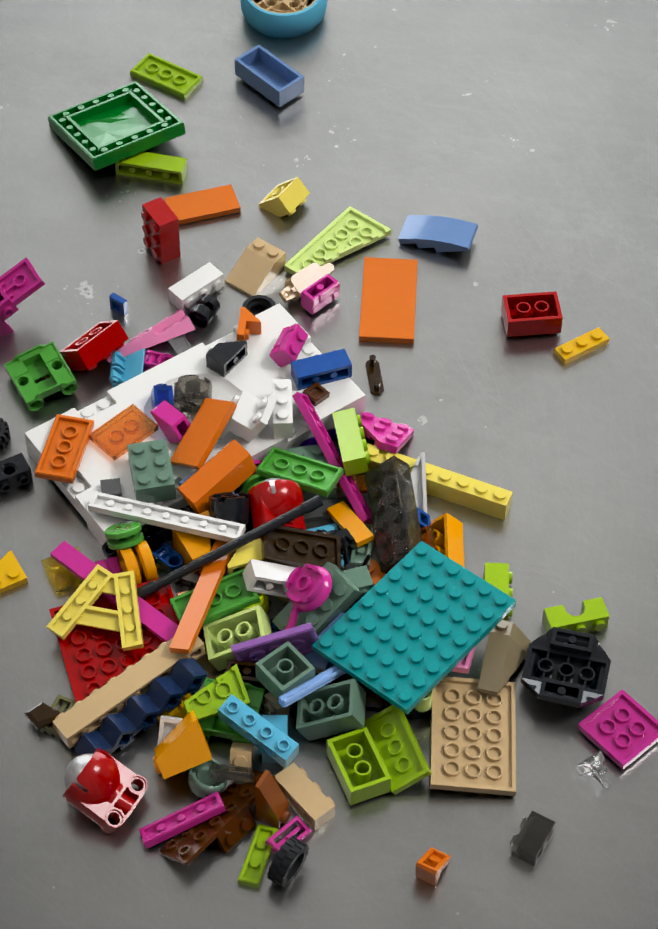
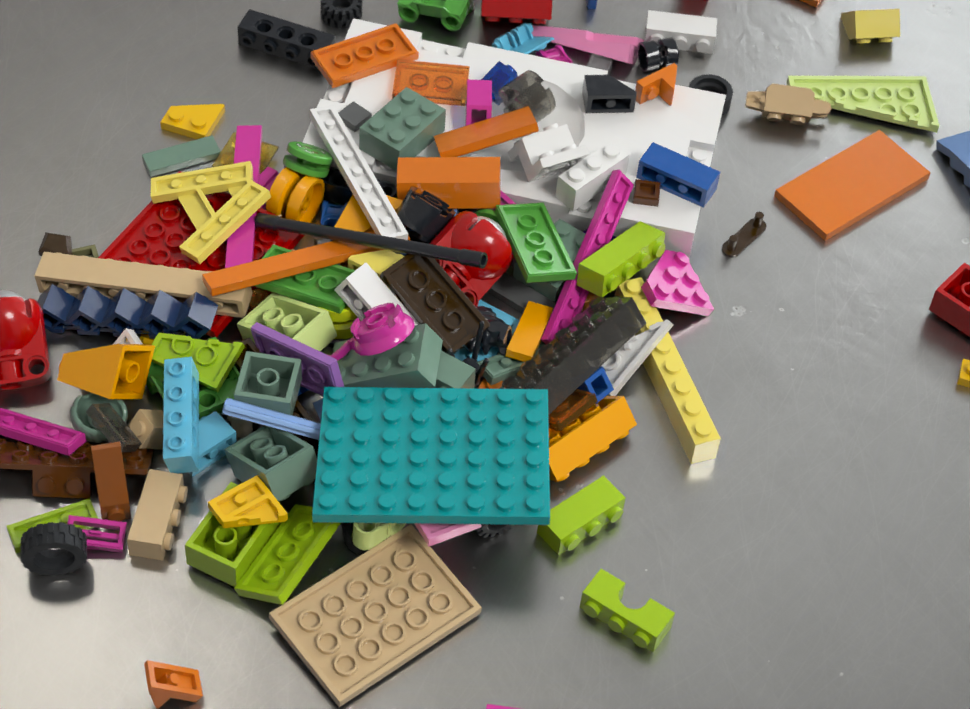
camera: 45 degrees right, 0 degrees up
tan slope [225,237,286,297] -> none
dark pink brick [269,323,308,367] -> none
dark pink brick [301,274,340,315] -> none
dark tan wedge [477,620,531,696] -> none
black piece [521,627,611,708] -> none
none -> sand green tile [142,135,221,177]
none -> yellow wing [208,475,288,528]

